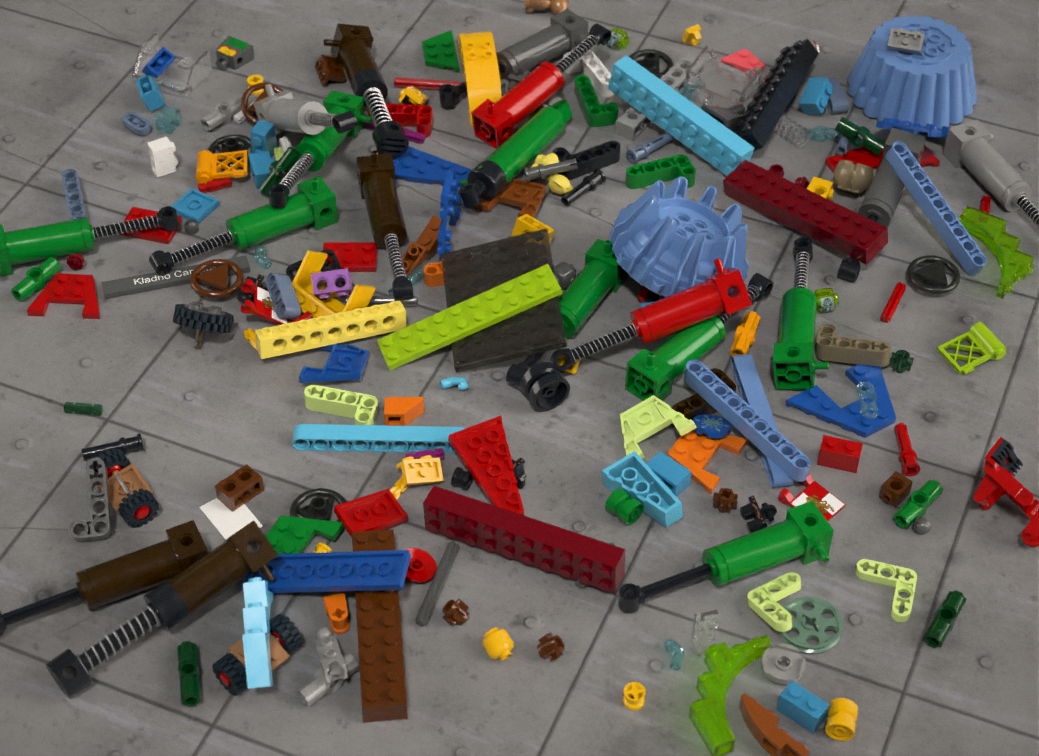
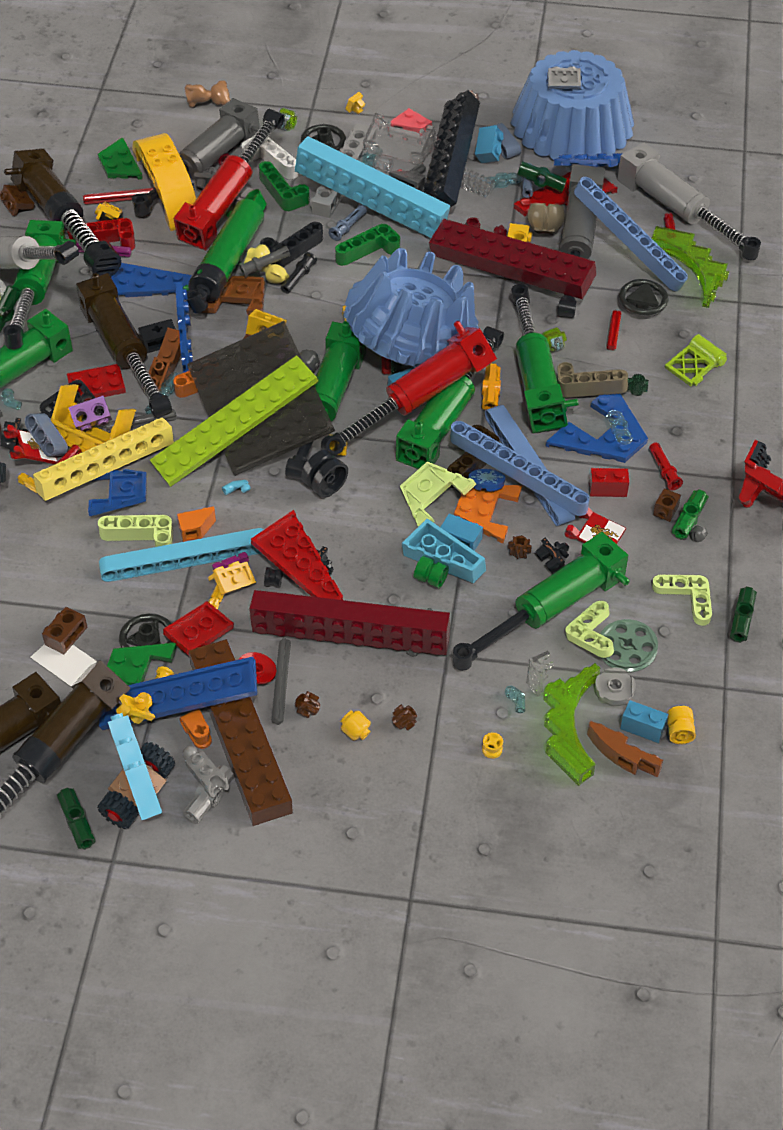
camera: 15 degrees left, 5 degrees up
none -> yellow hips [116,692,155,724]
none -> black brick [138,319,176,353]

